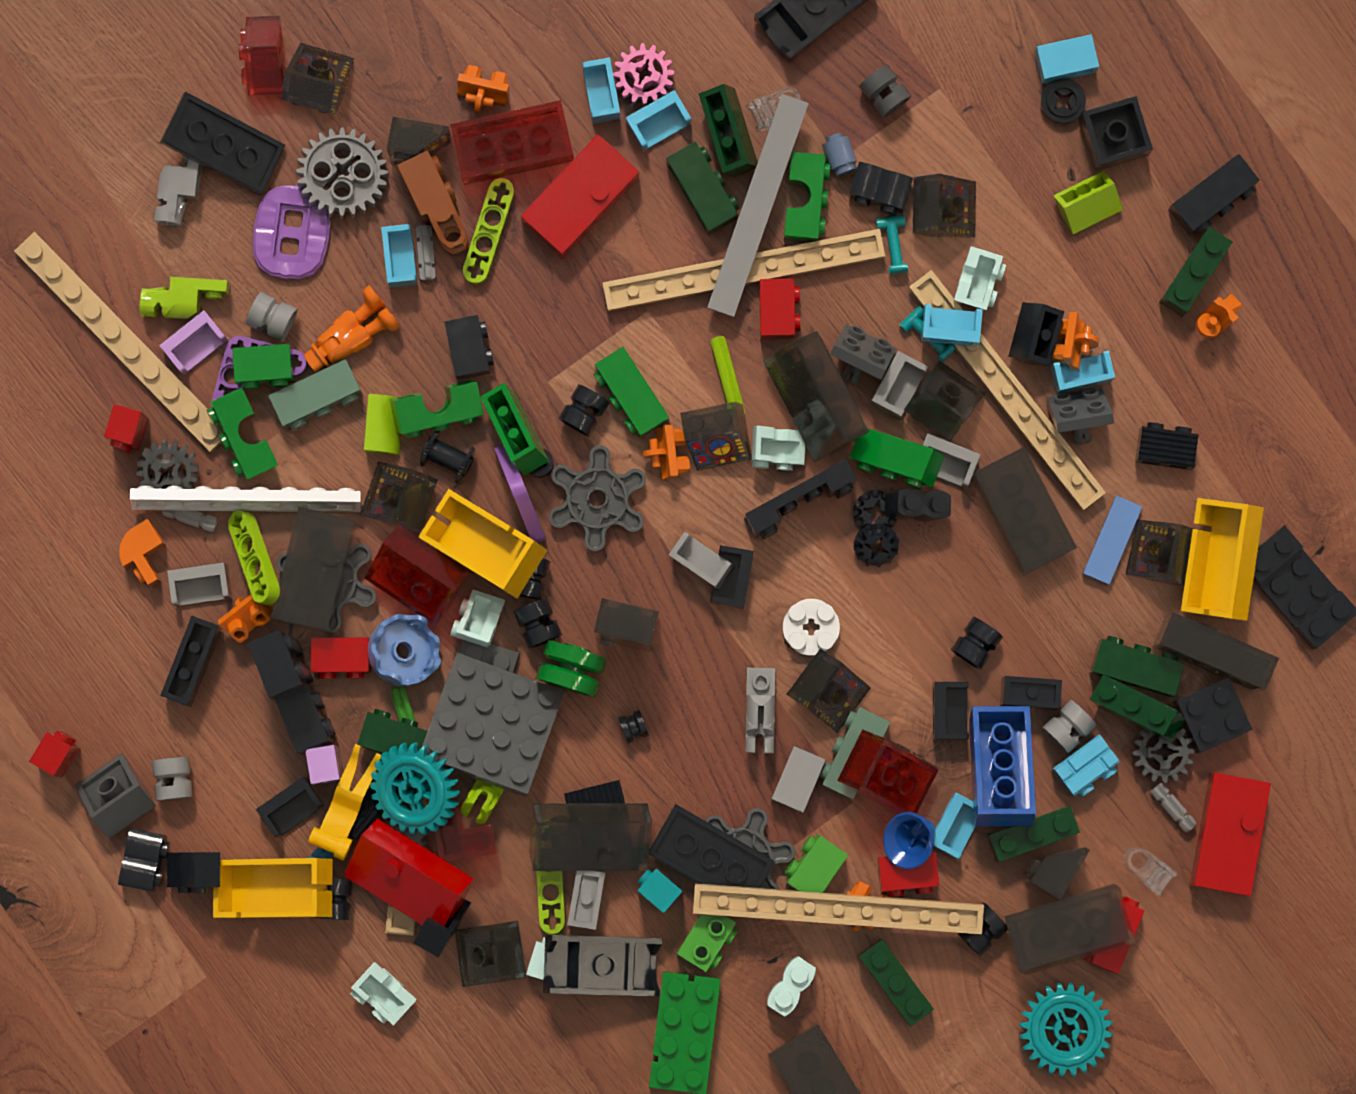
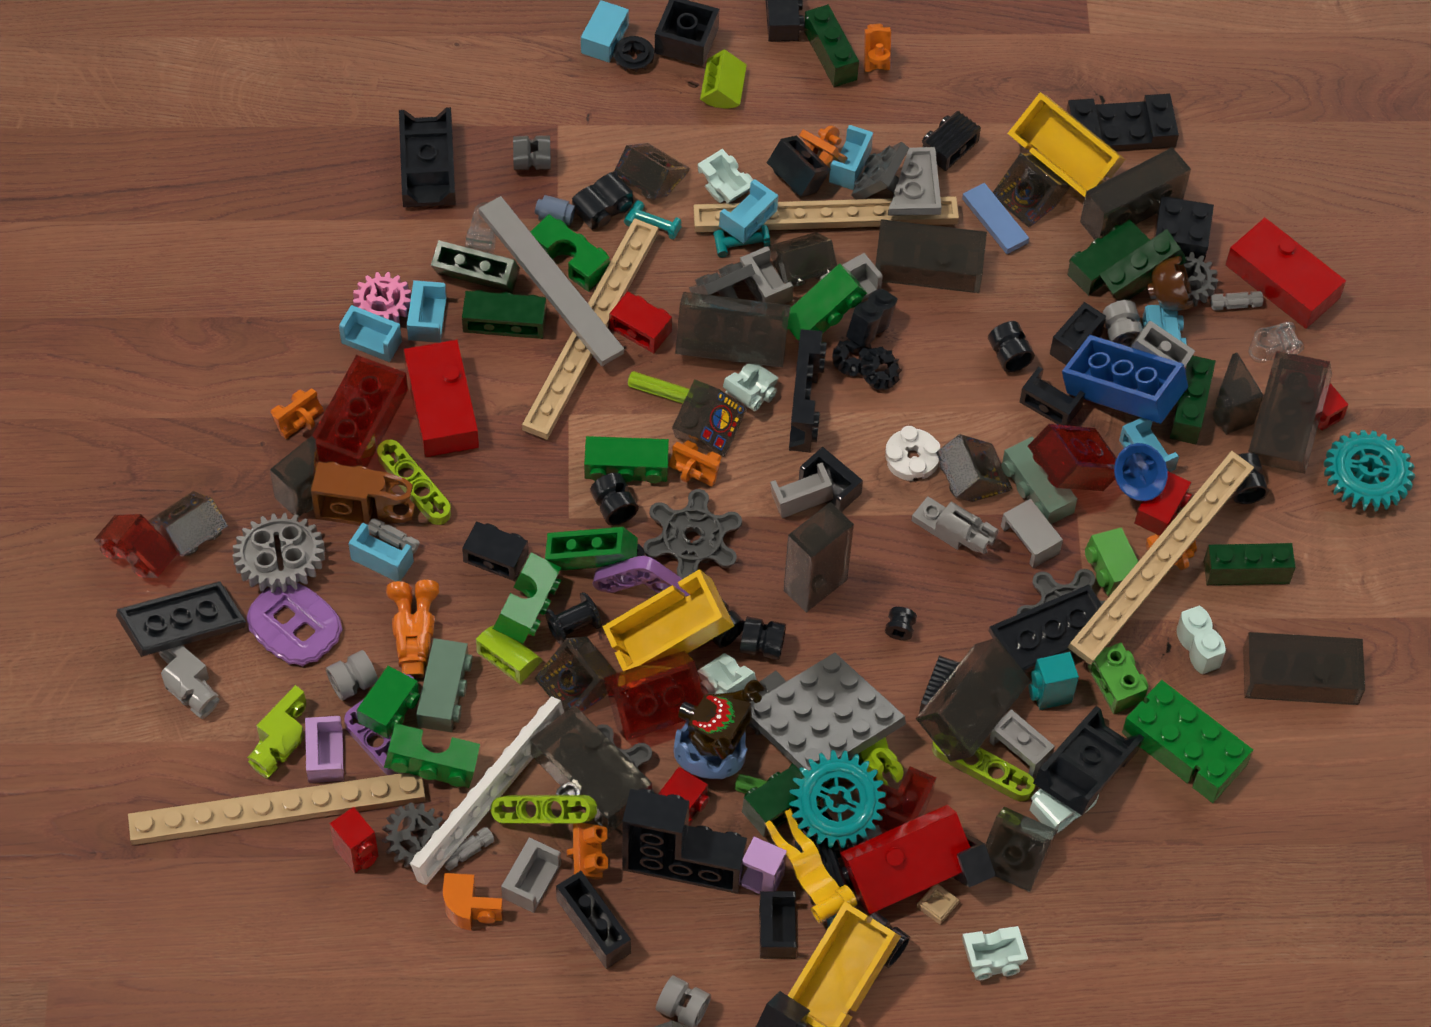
camera: 55 degrees left, 25 degrees down
green wheel [535,640,607,698] -> none
none -> dark brown torso [678,680,765,759]
none -> light grey wing [888,147,941,216]
none -> light grey brick [1131,321,1195,367]
none -> reddish brown cylinder [1148,256,1194,311]

